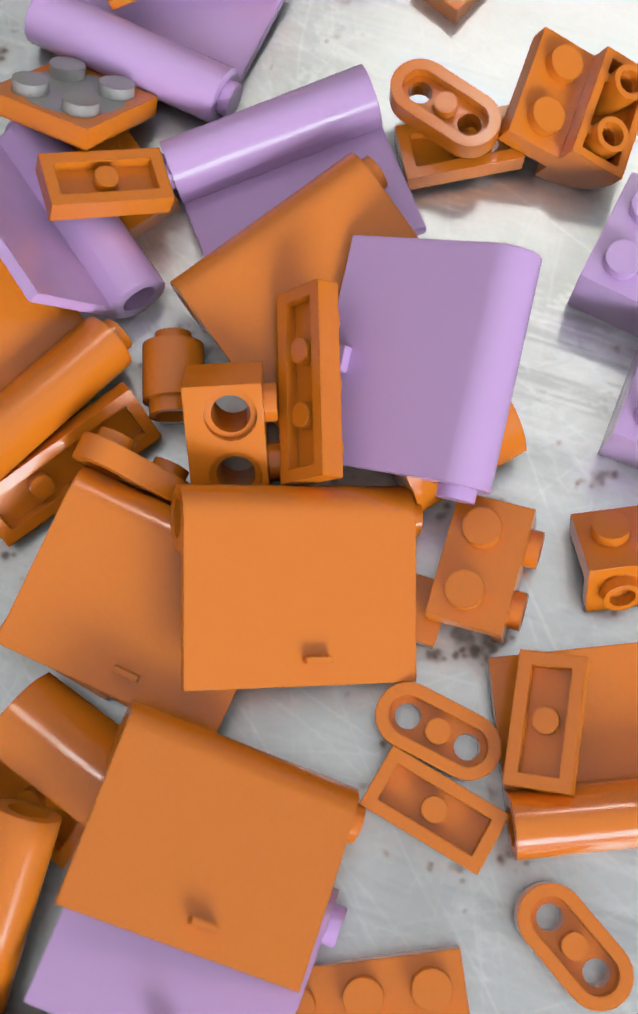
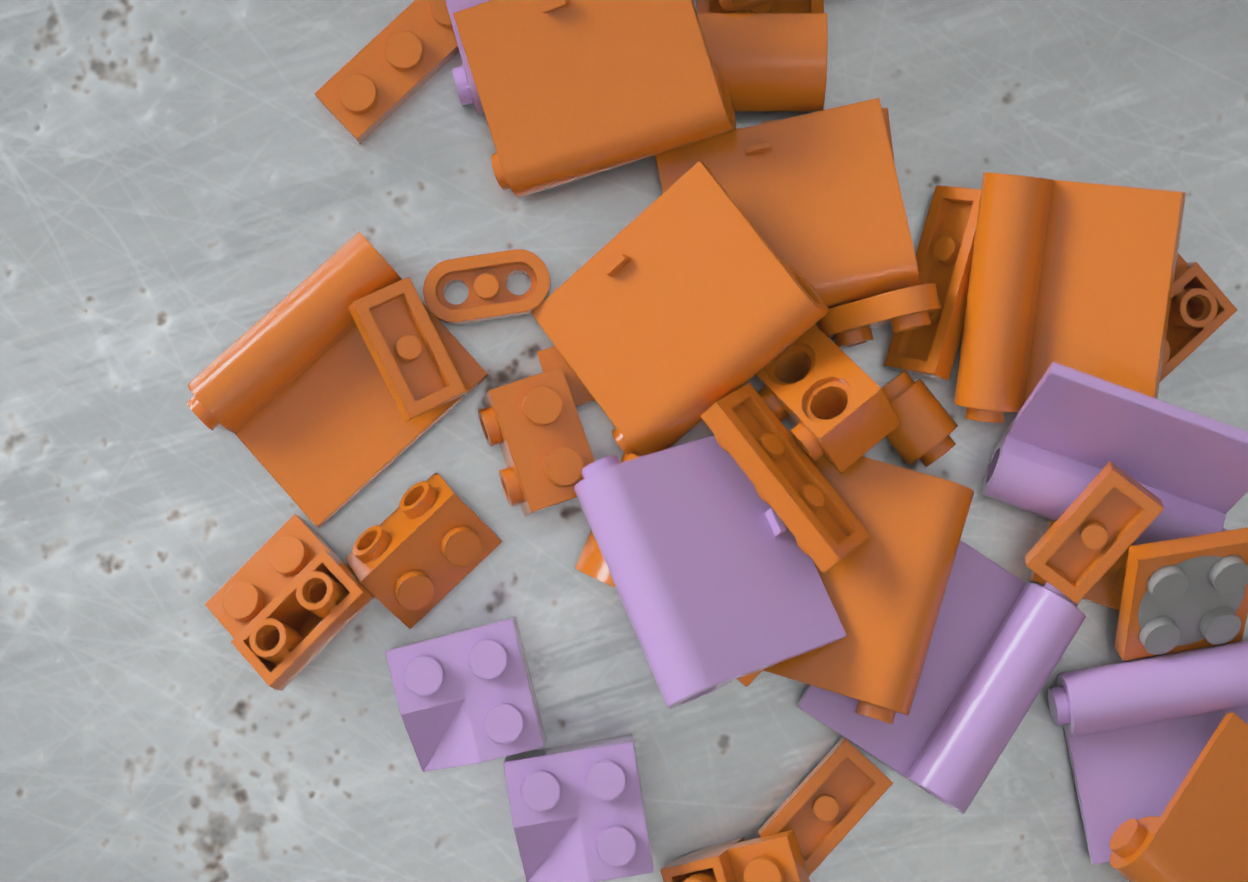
camera: 135 degrees right, 10 degrees up
orange plate [359,745,510,875] -> none
orange plate [389,58,501,159] -> none
orange plate [514,881,634,1012] -> none

